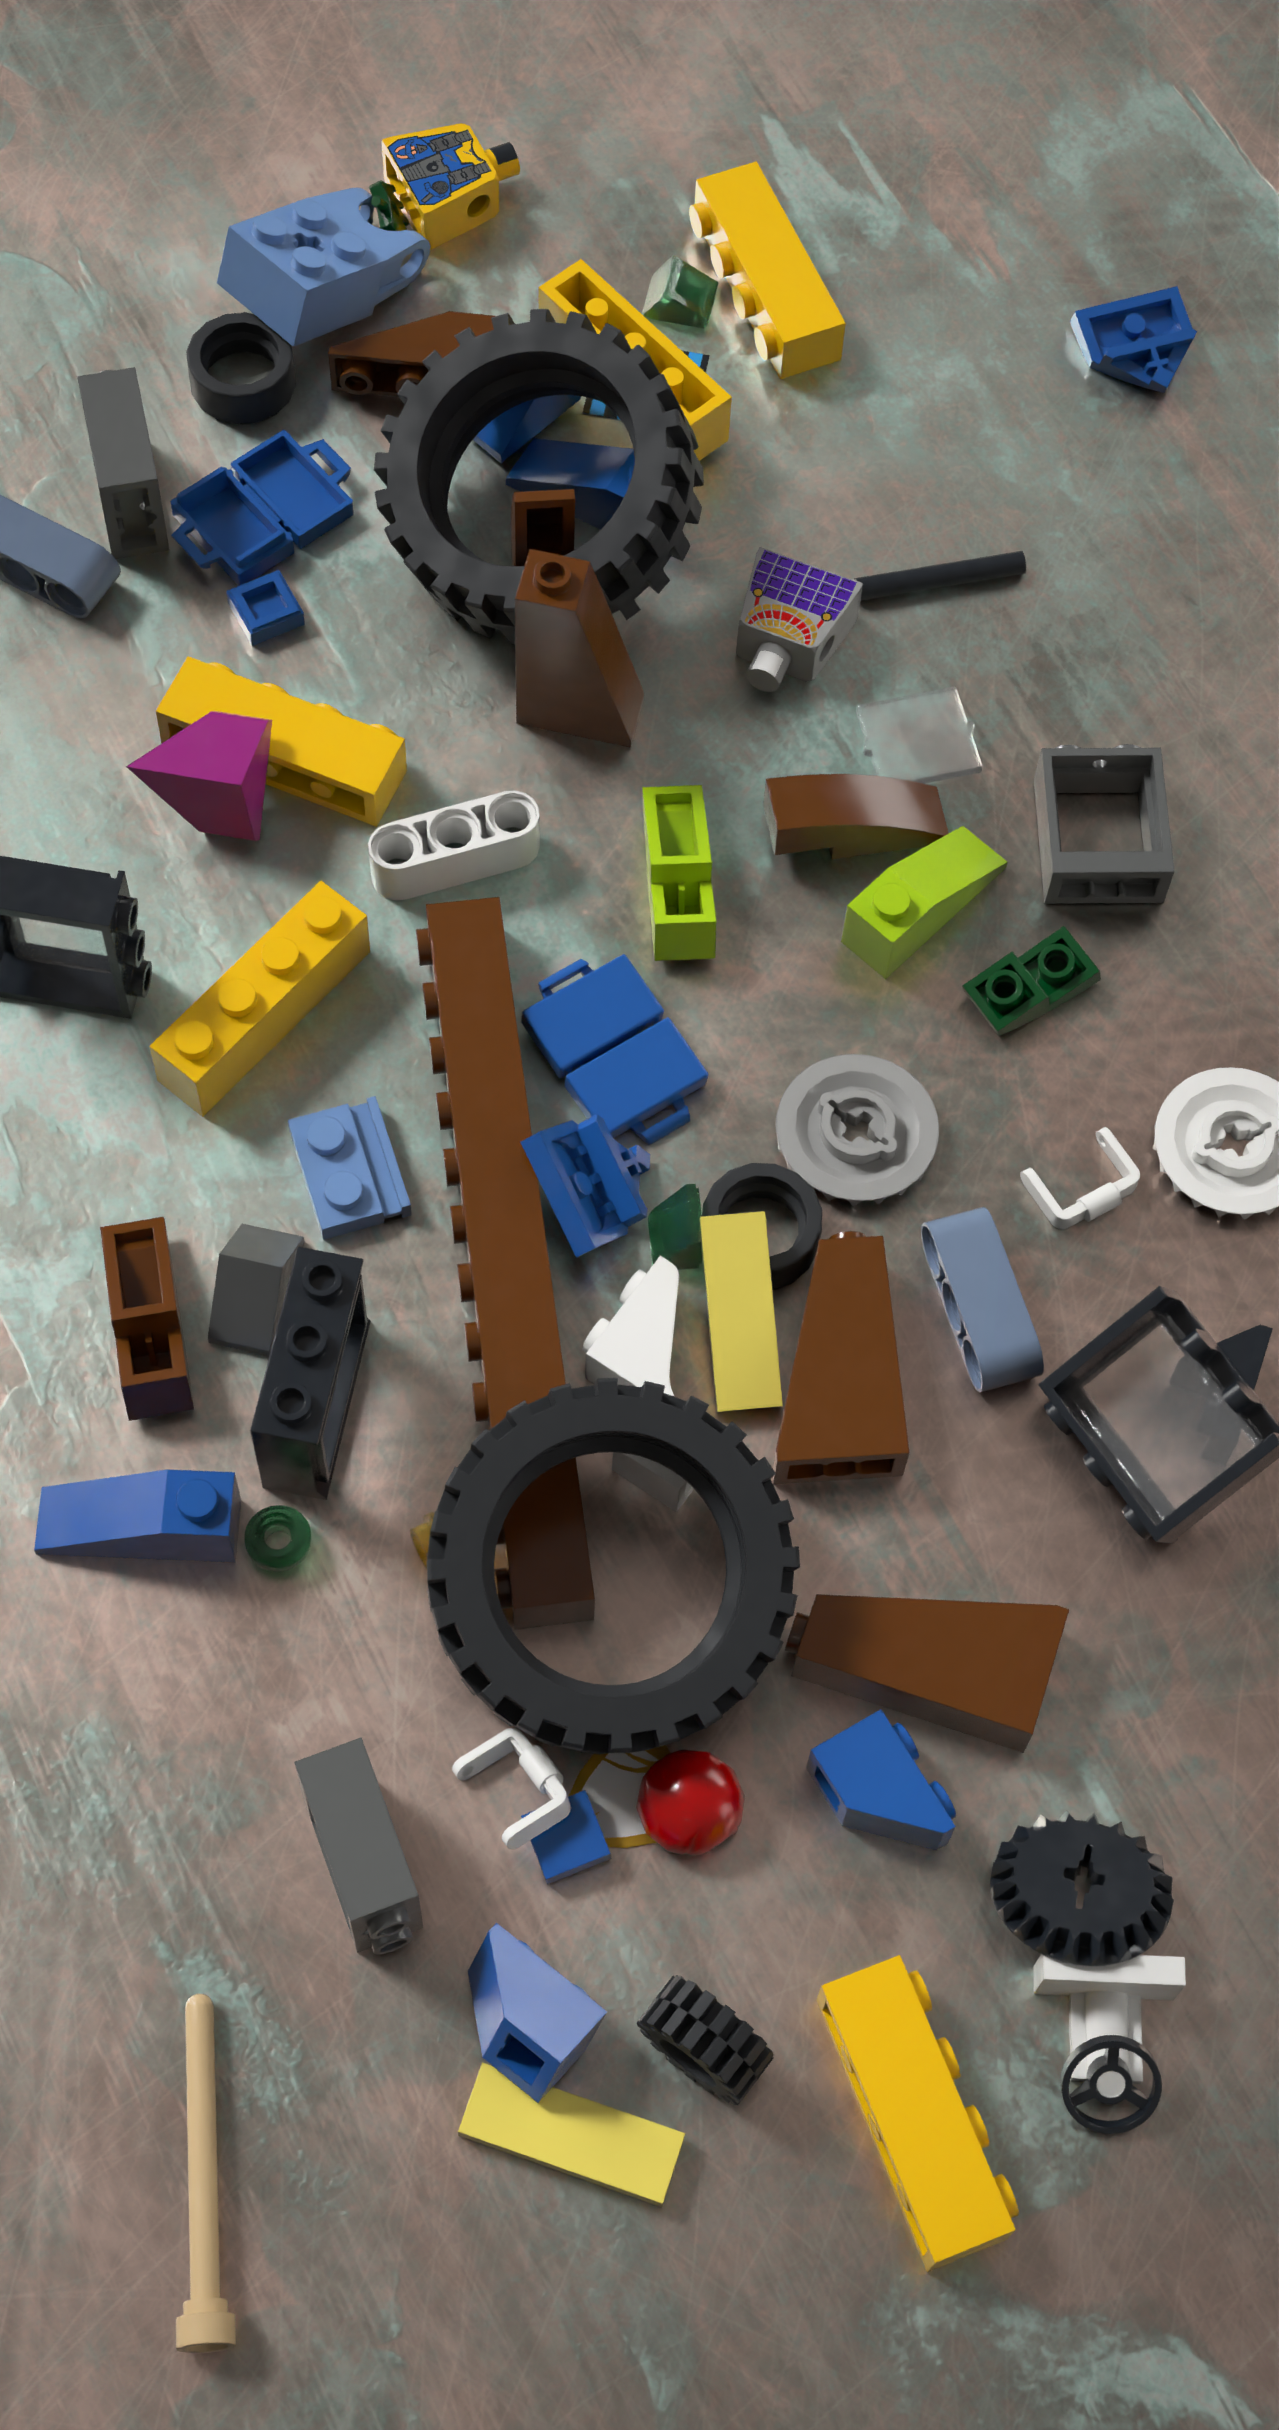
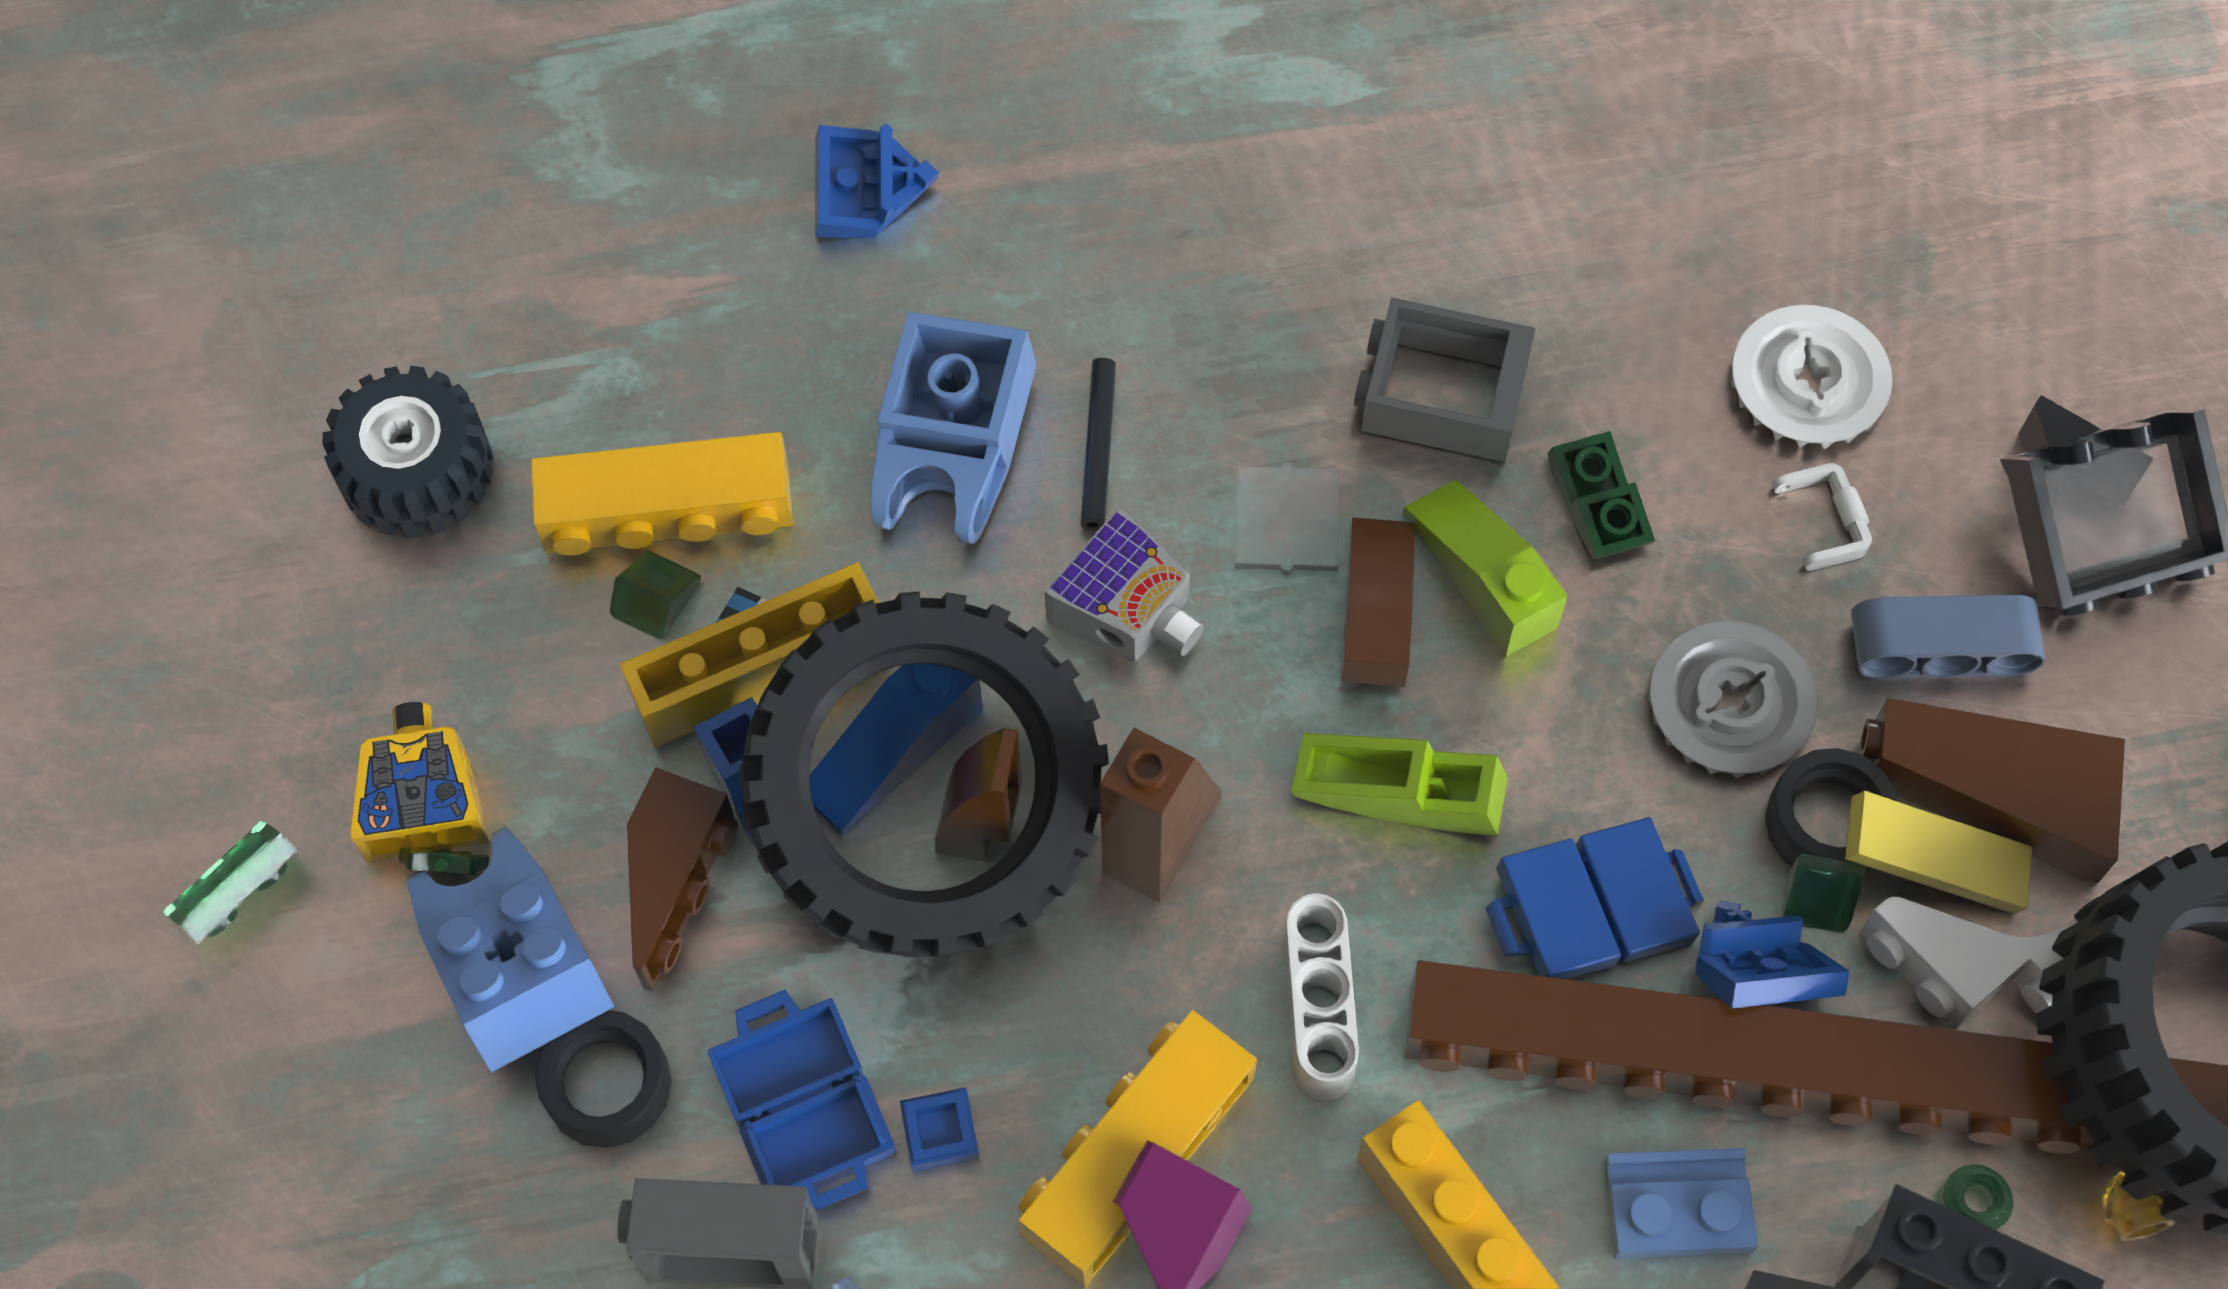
camera: 70 degrees left, 0 degrees up
none -> clear green plate [163,820,298,944]
none -> black wheel [322,366,493,538]
none -> medium blue brick [871,311,1037,544]
none -> clear green plate [1941,1164,2013,1230]

